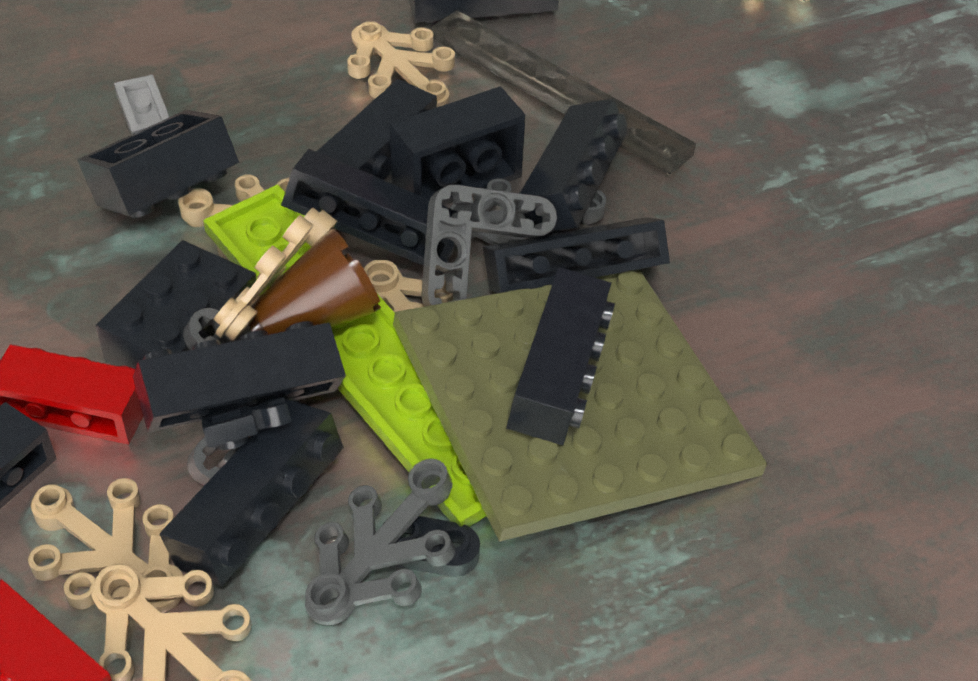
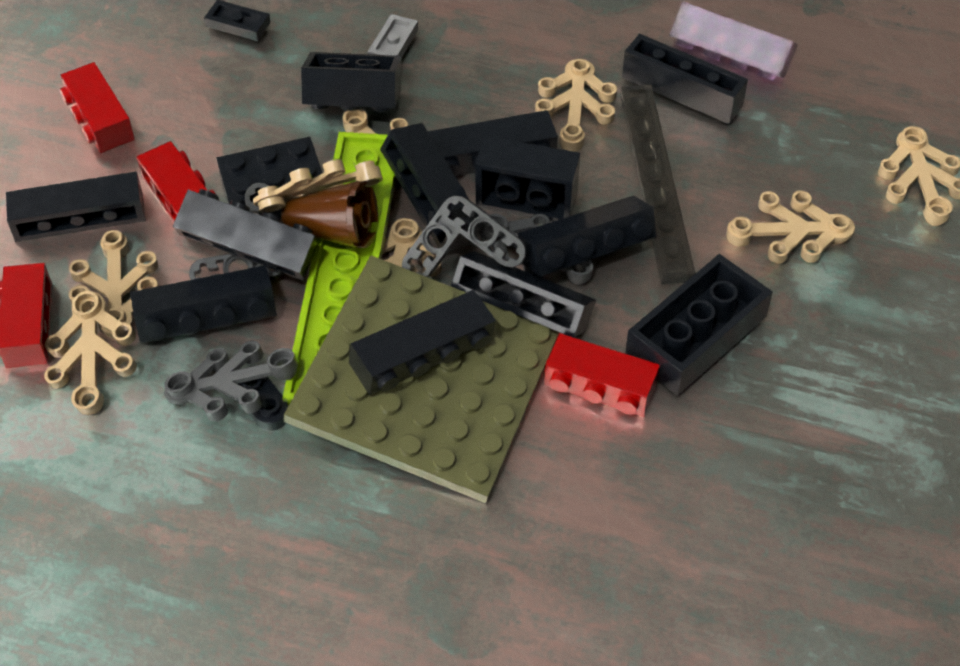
camera: 45 degrees right, 5 degrees up
black plate [201,396,292,450] -> none
none -> red brick [544,333,660,417]
none -> black brick [625,253,773,396]
none -> tan plant [726,191,855,264]

